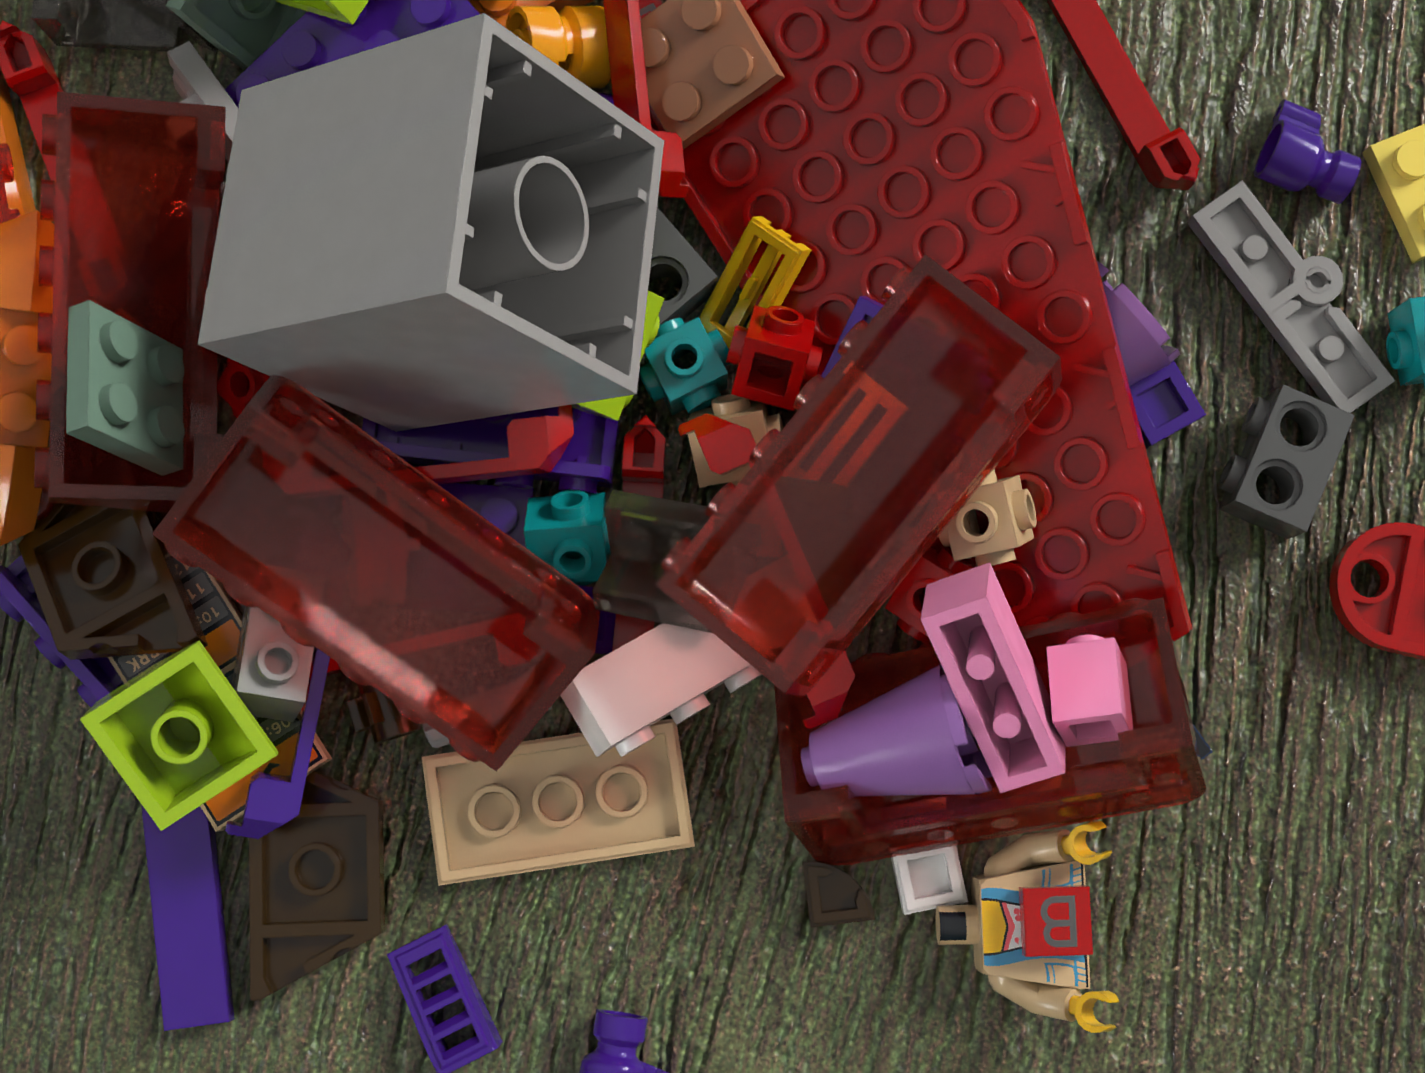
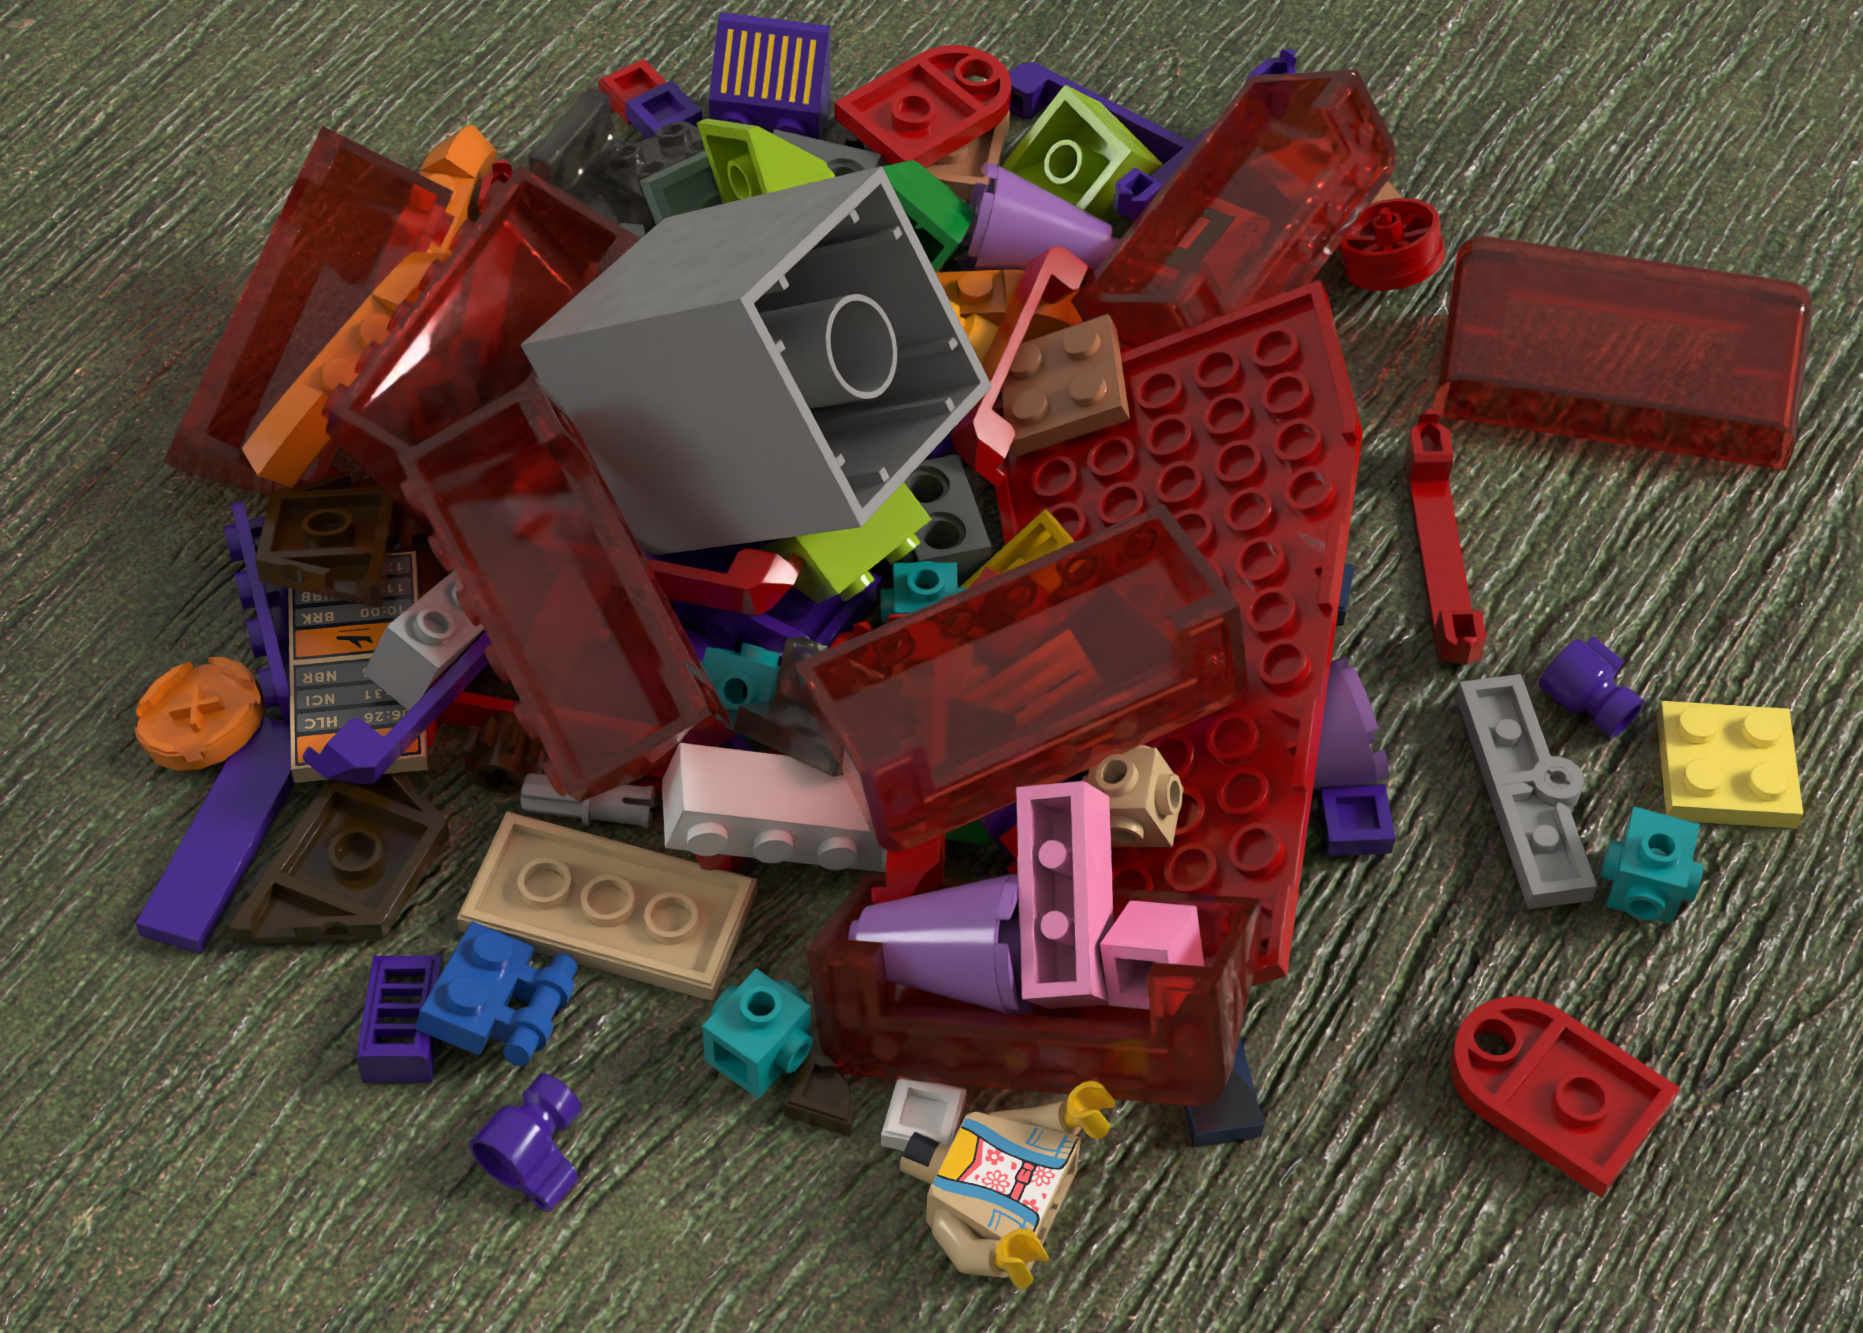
camera: 25 degrees right, 30 degrees down
sand green plate [66,300,185,476] -> none
lime slope [80,640,279,831] -> none
red tile [1019,885,1093,957] -> none
dark grey brick [1218,384,1355,539] -> none
none -> orange tile [134,657,266,771]
none -> blue plate [415,921,578,1066]
none -> teal brick [702,969,813,1099]

